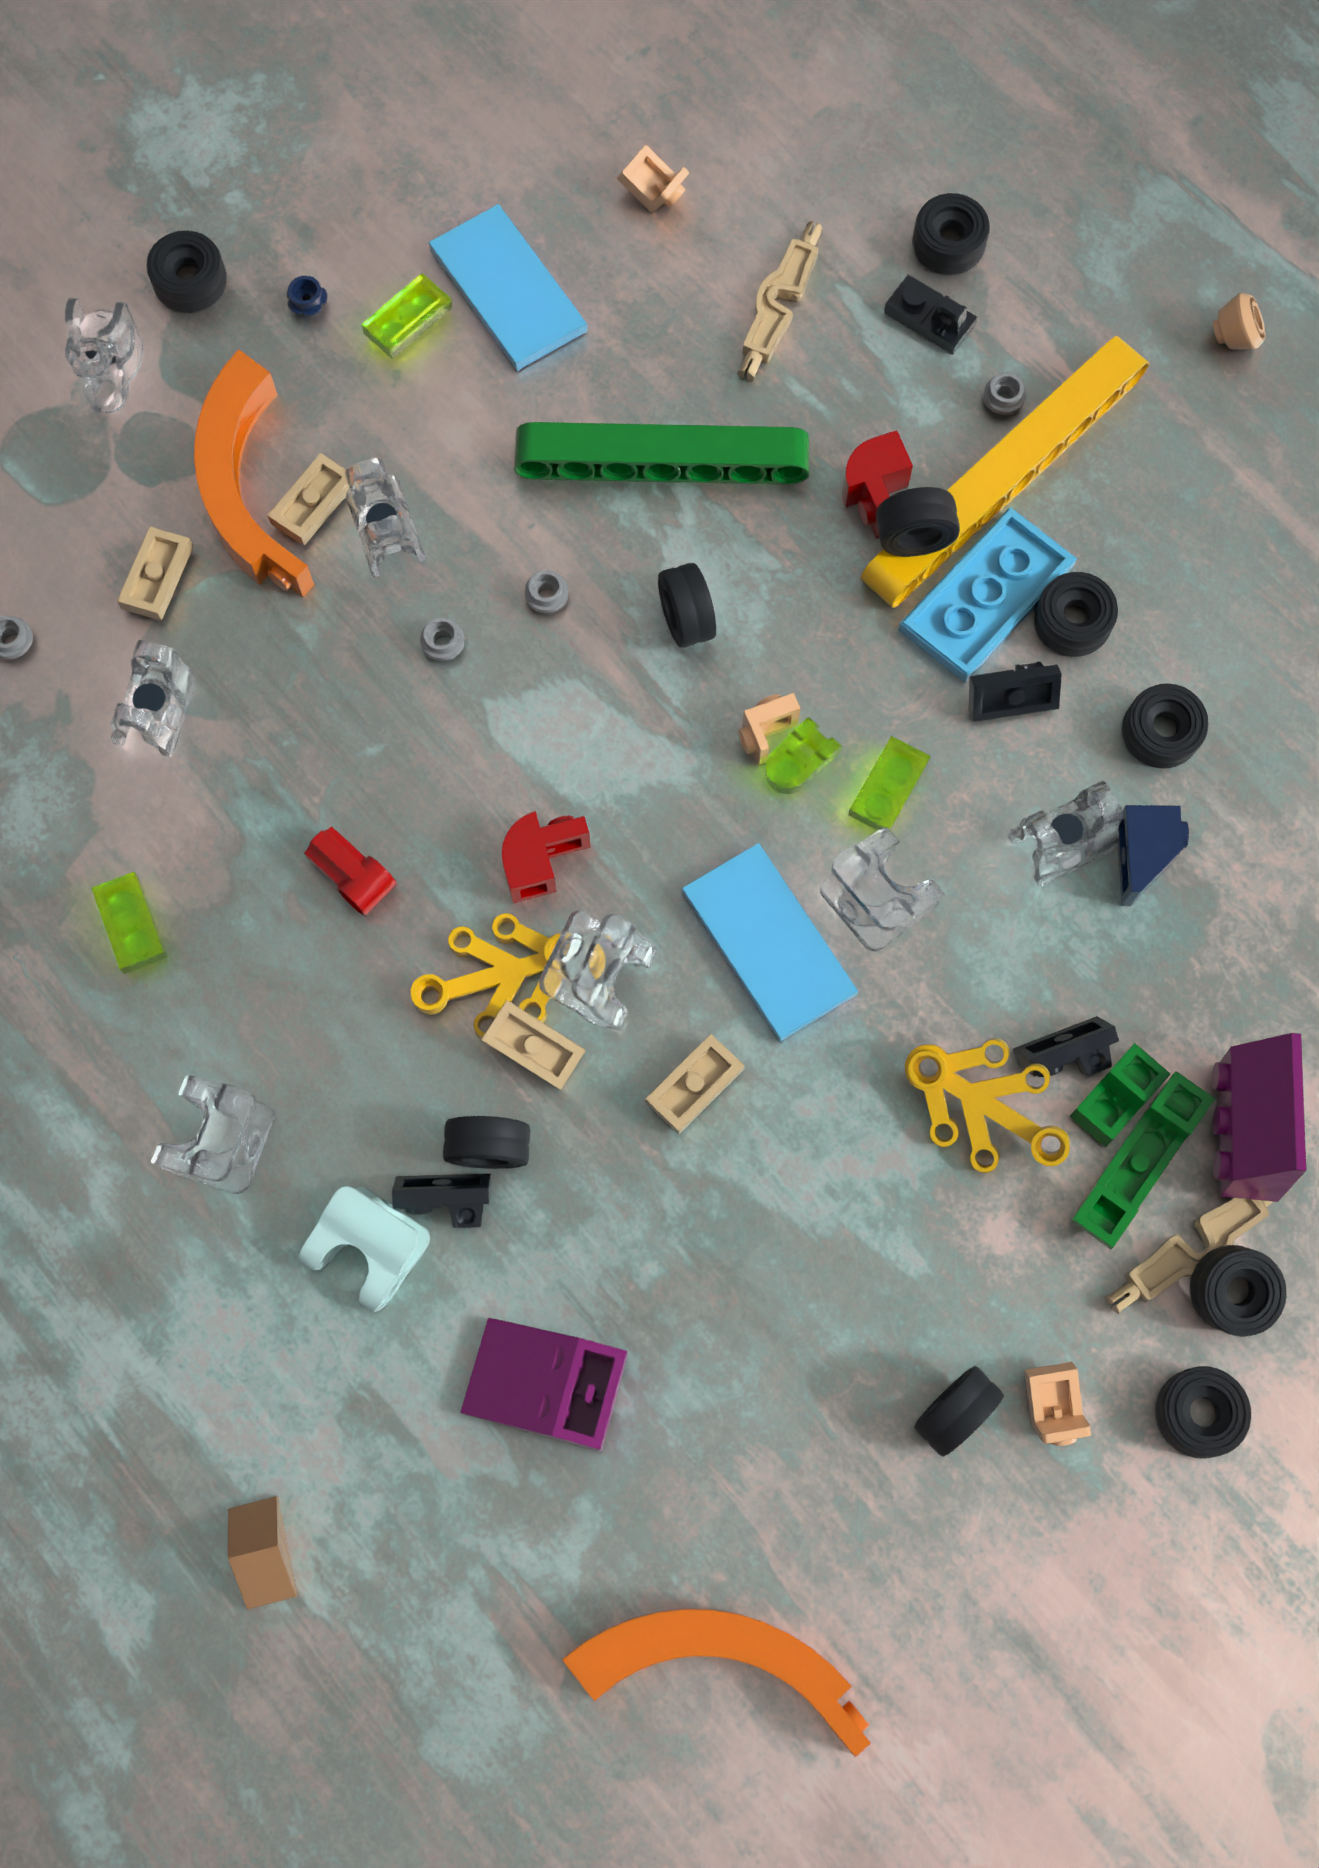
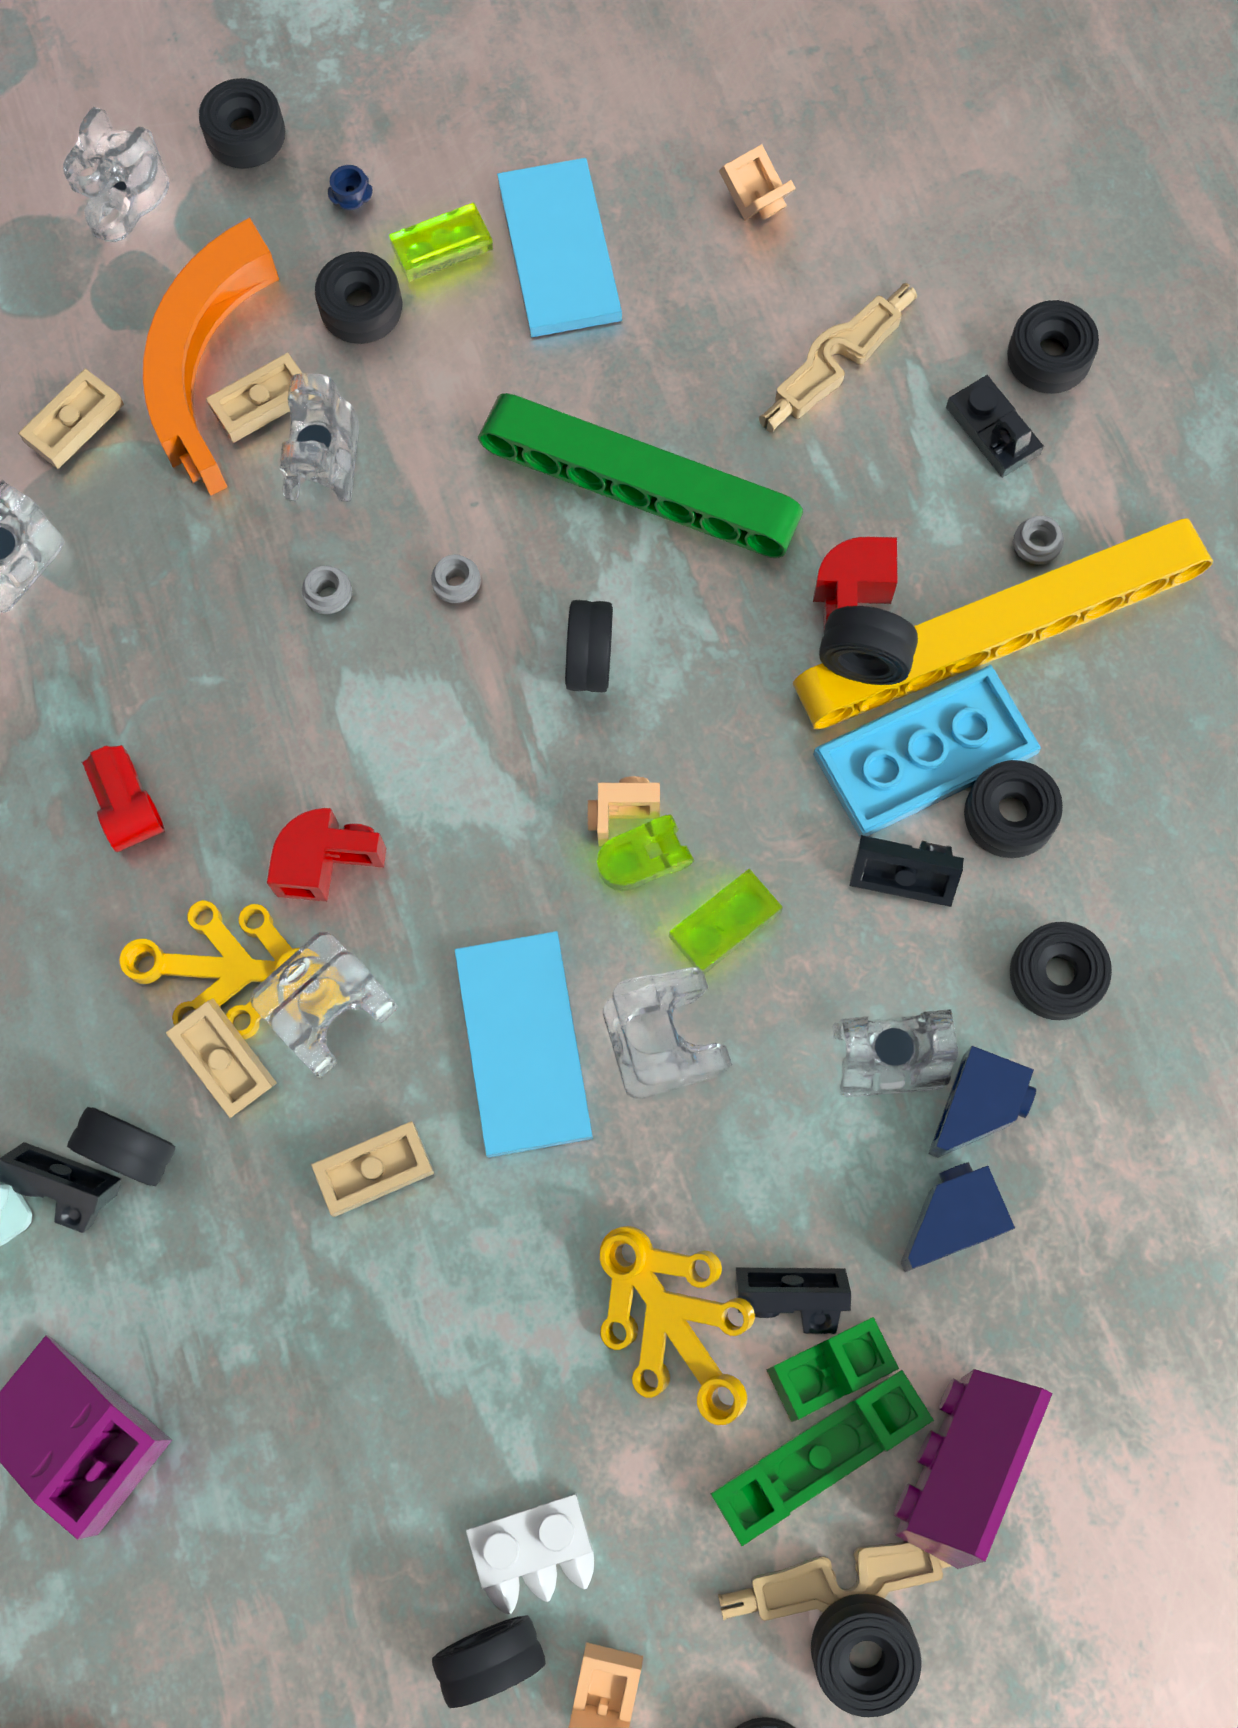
camera: 25 degrees right, 0 degrees up
none -> black tyre [315,251,403,344]
none -> white plate [466,1494,594,1615]
none -> dark blue slope [901,1162,1015,1272]

